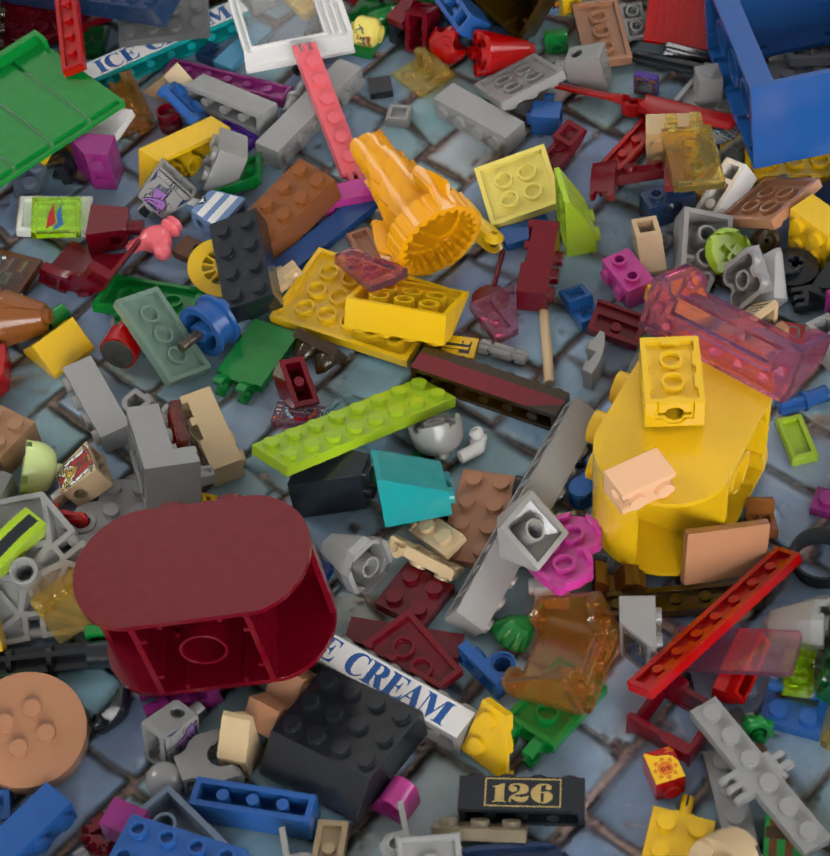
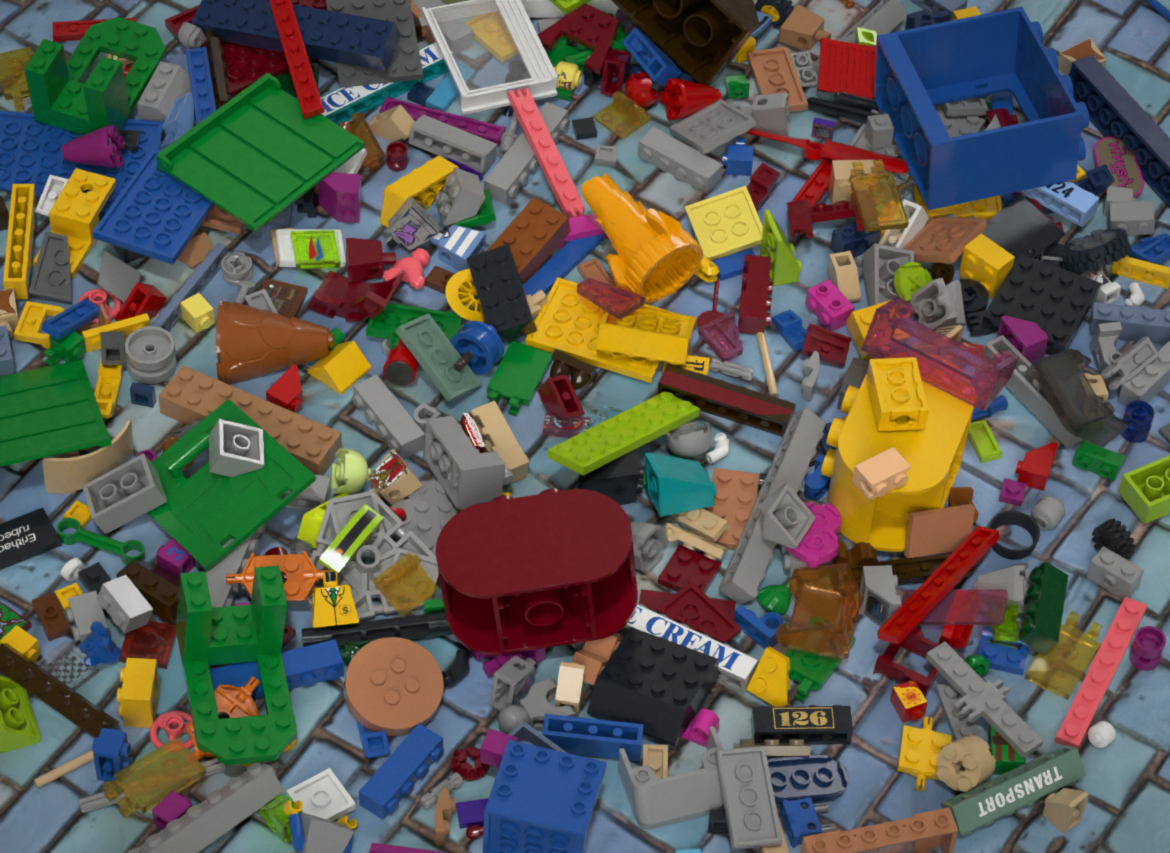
camera: 15 degrees left, 0 degrees up
blue plate [156,81,208,126] -> none

